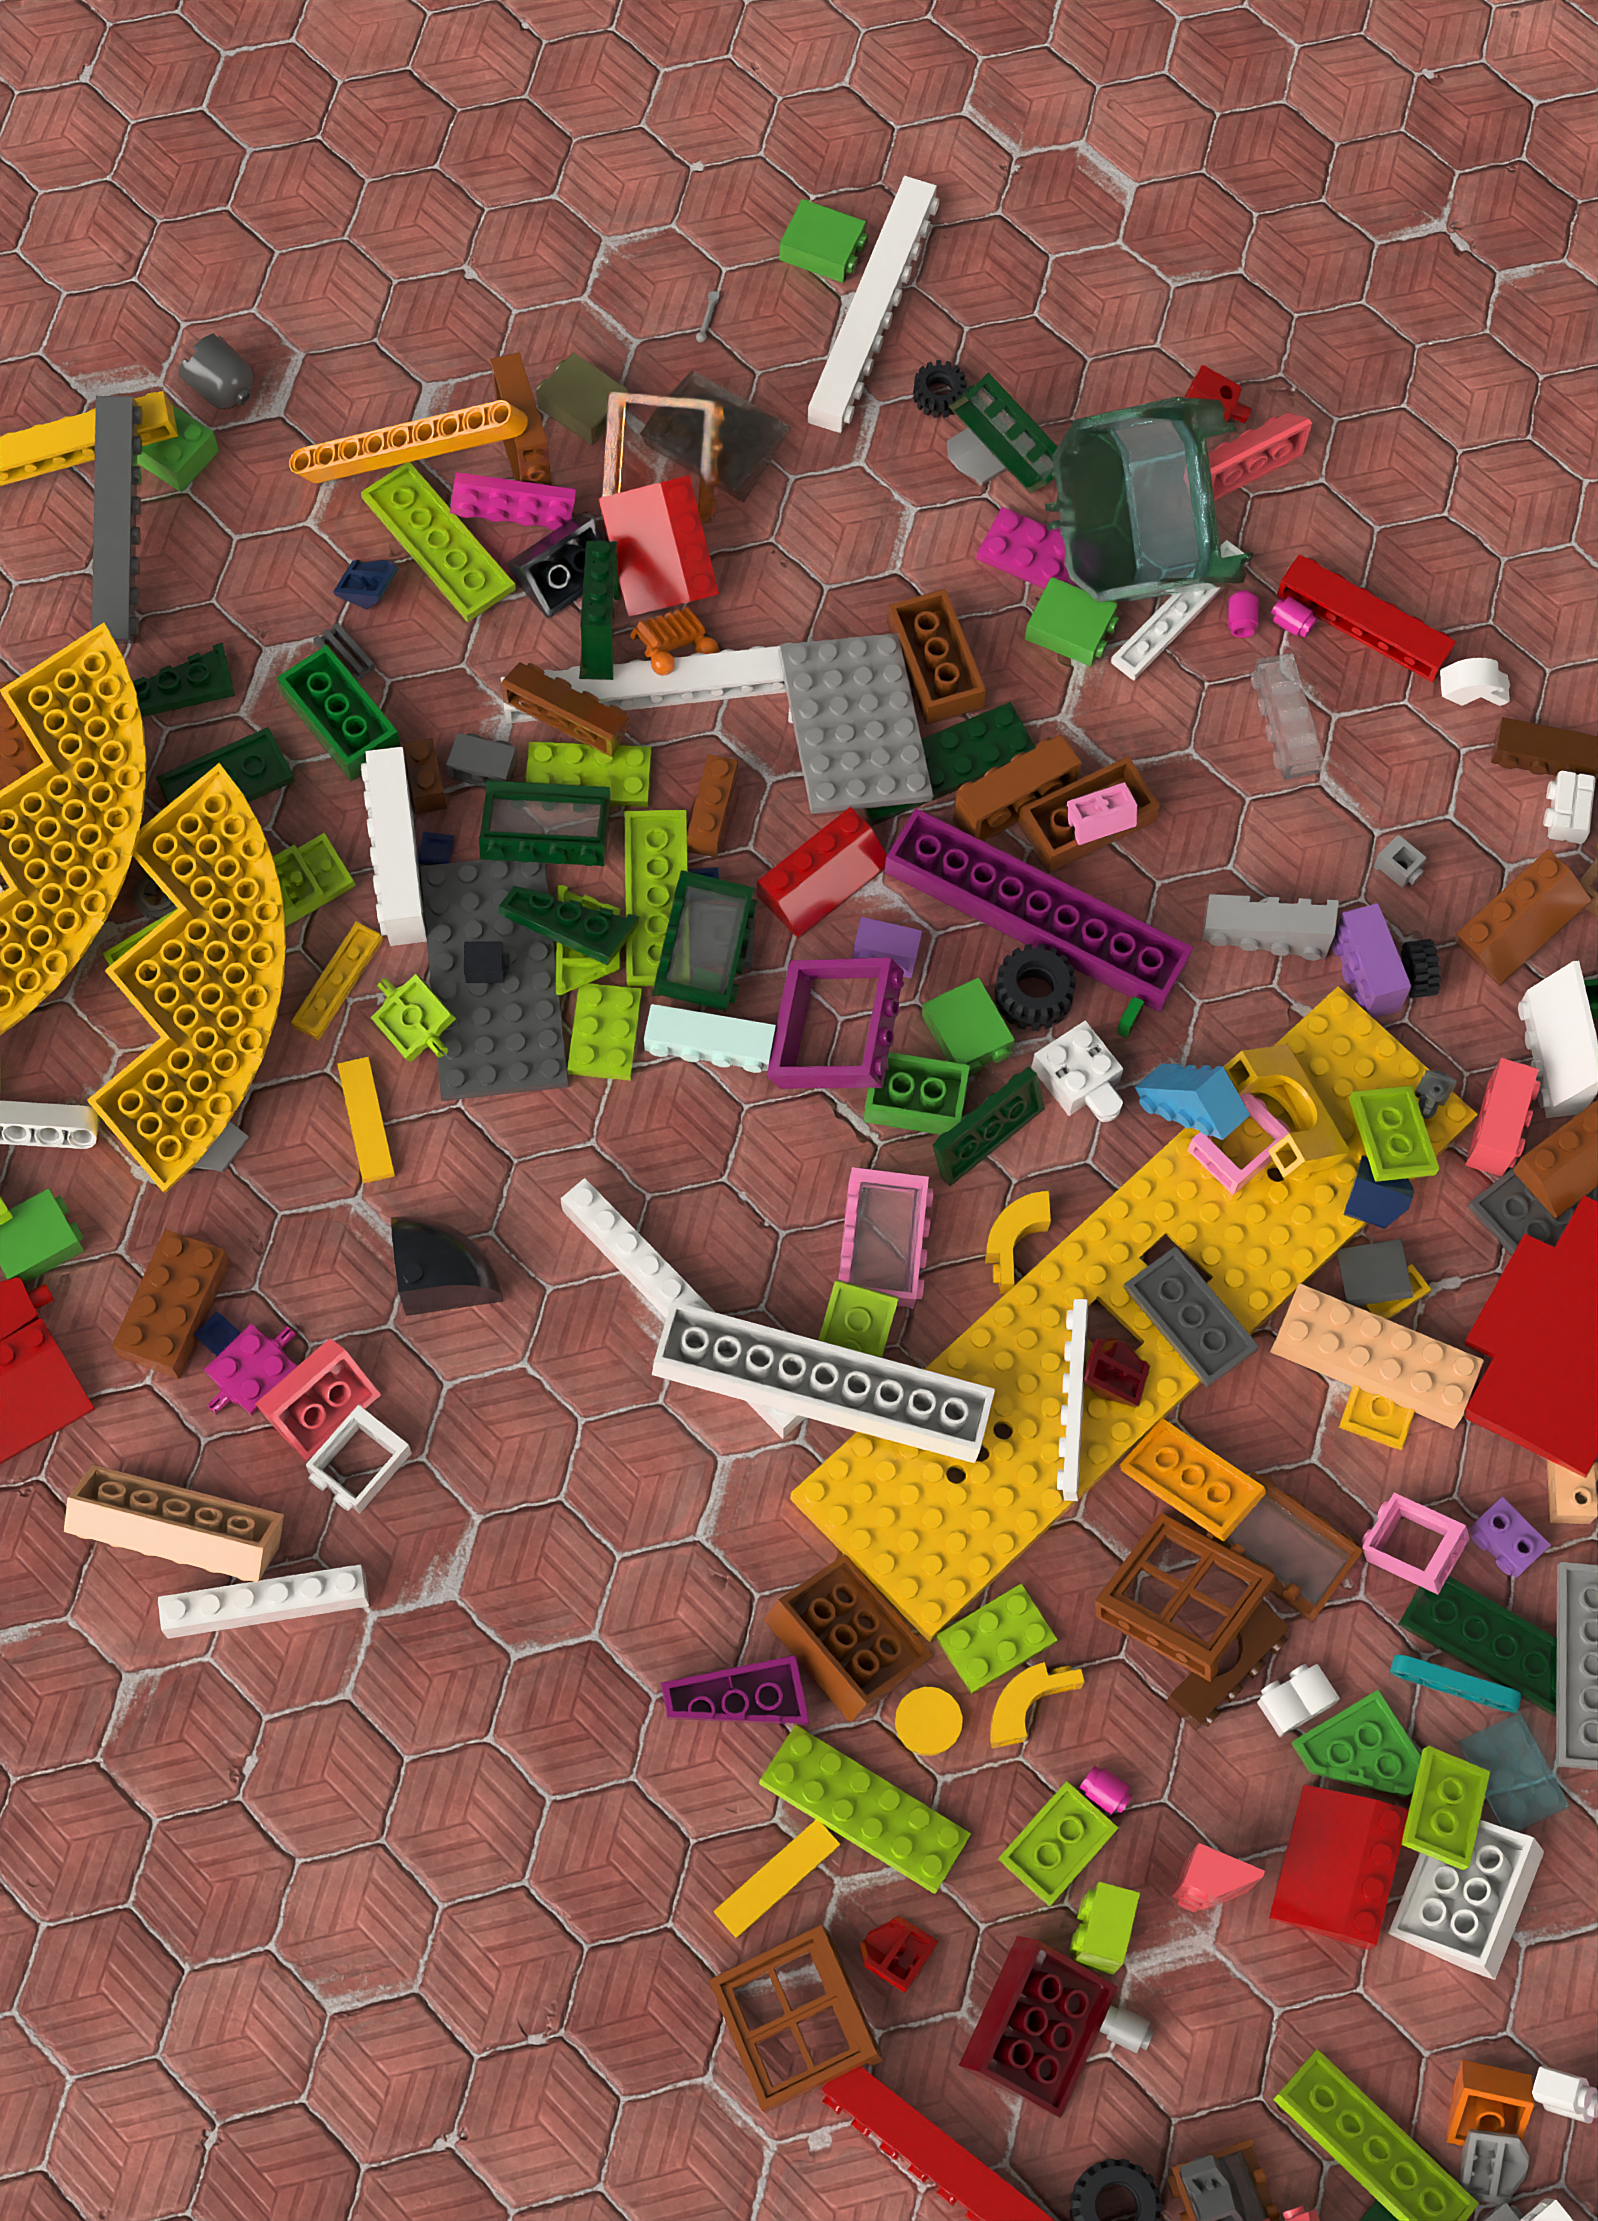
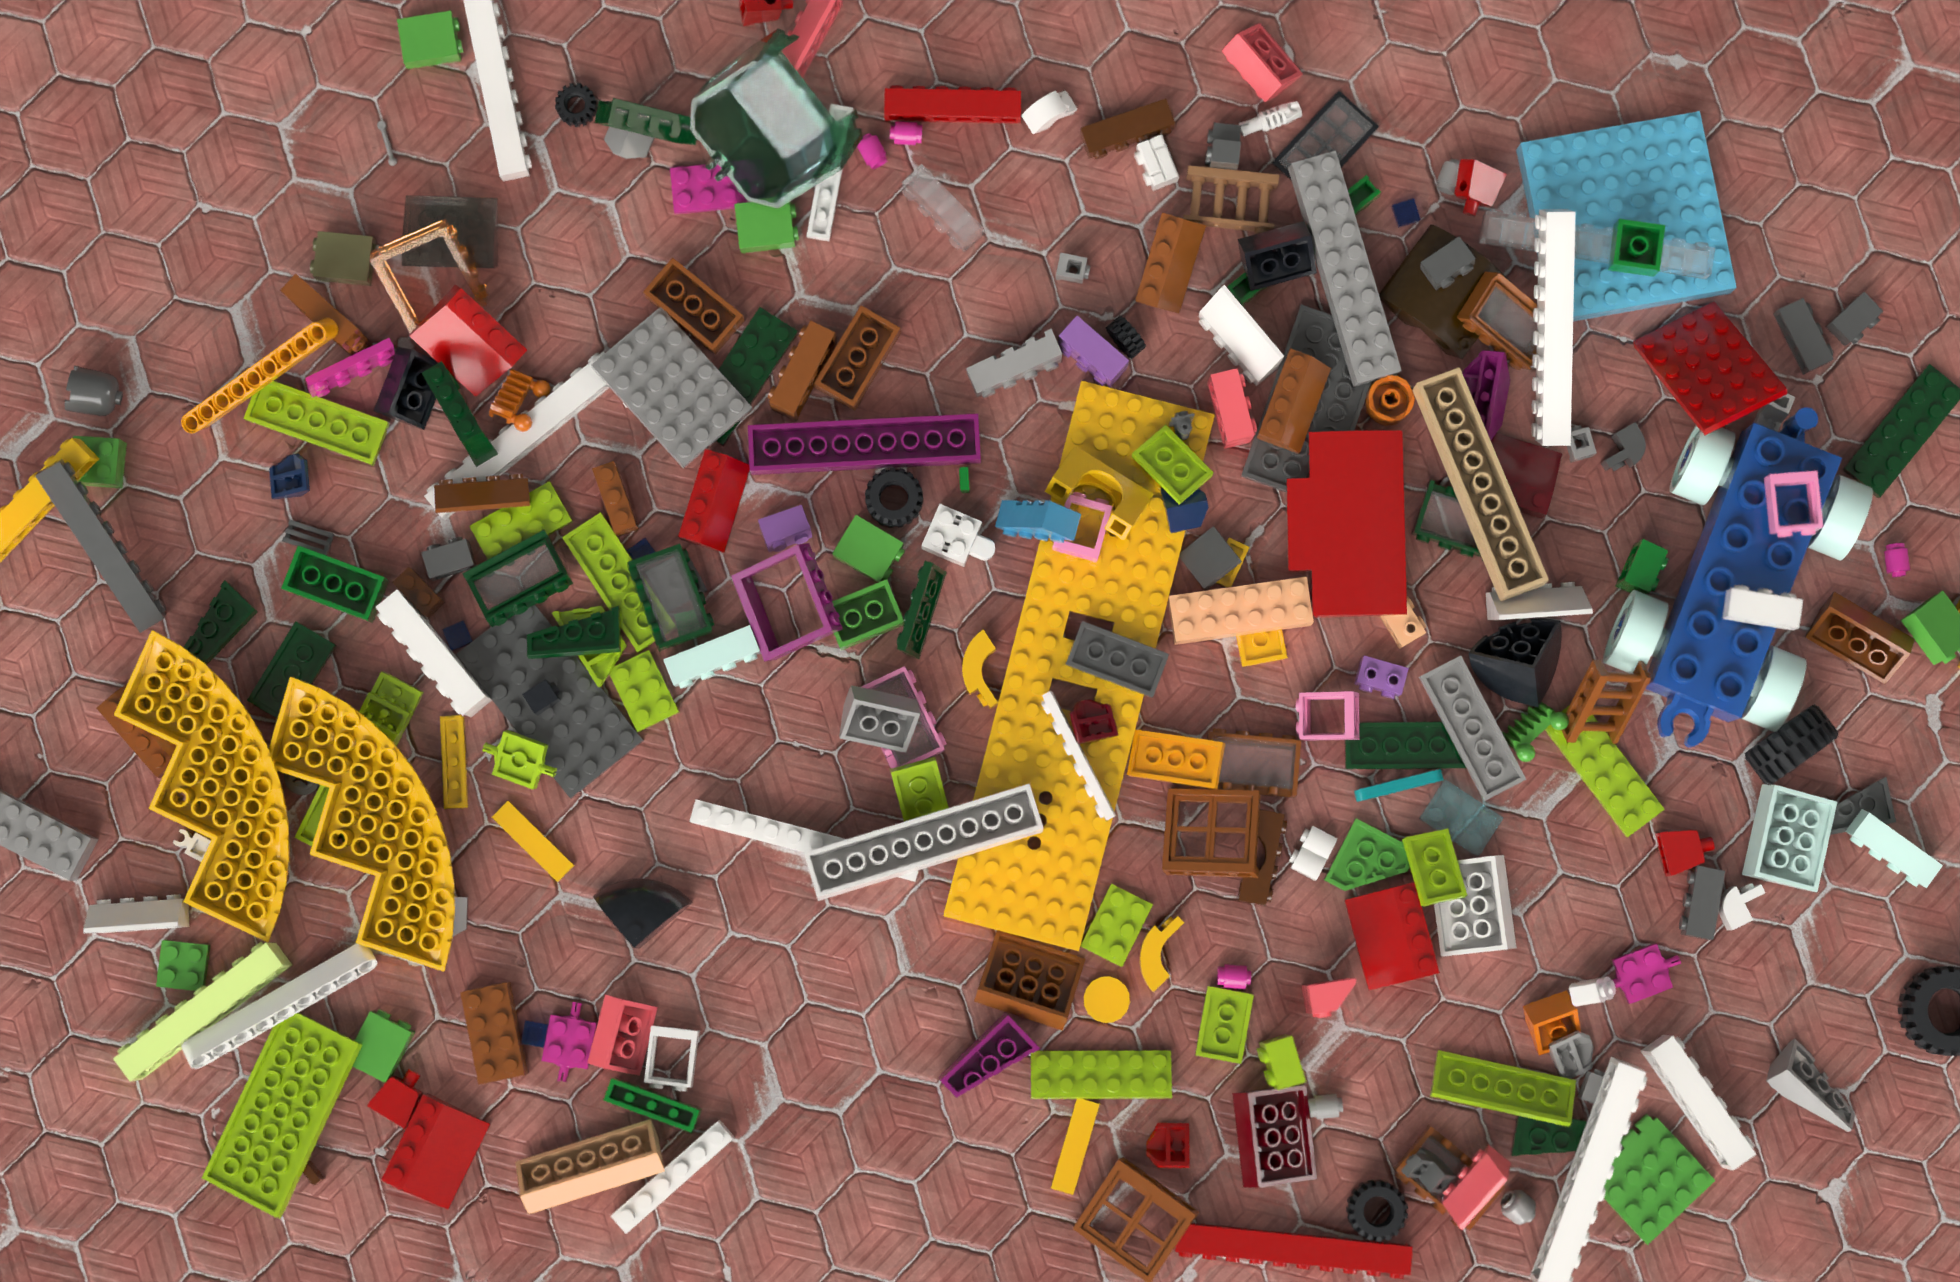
camera: 30 degrees left, 15 degrees up
bright pink hinge [1067,782,1137,845] -> none
none -> green brick [603,1077,702,1133]
none -> light grey slope [839,685,920,753]

